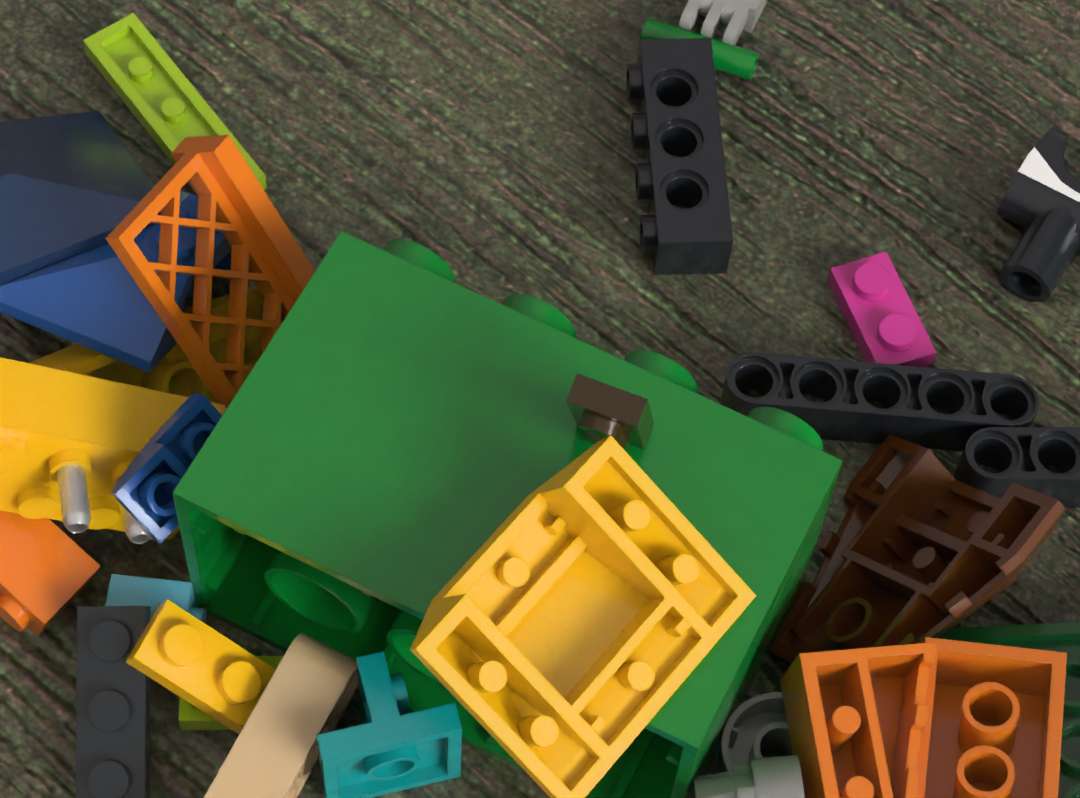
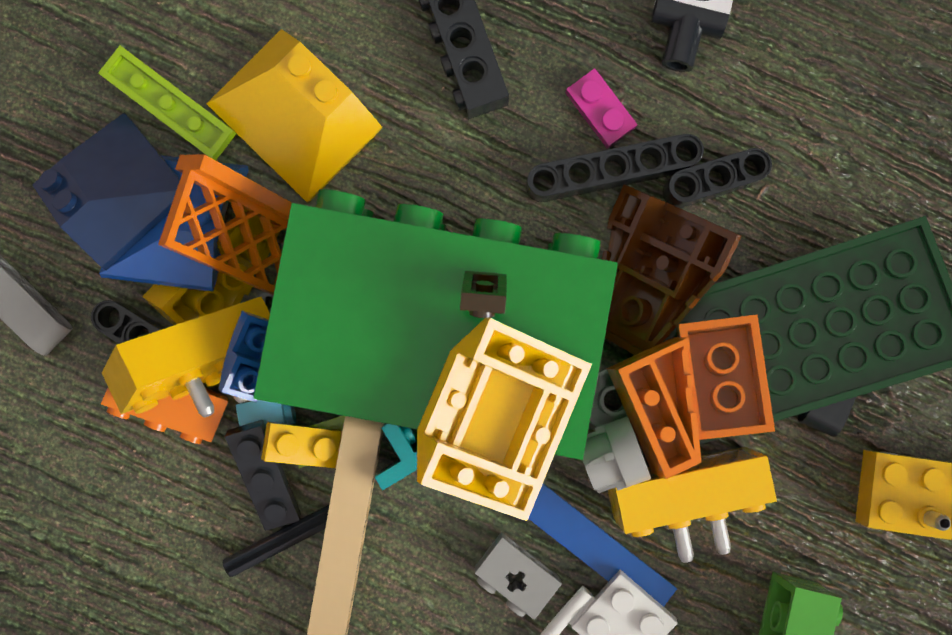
camera: 10 degrees left, 25 degrees up
none -> yellow slope [206,29,382,203]

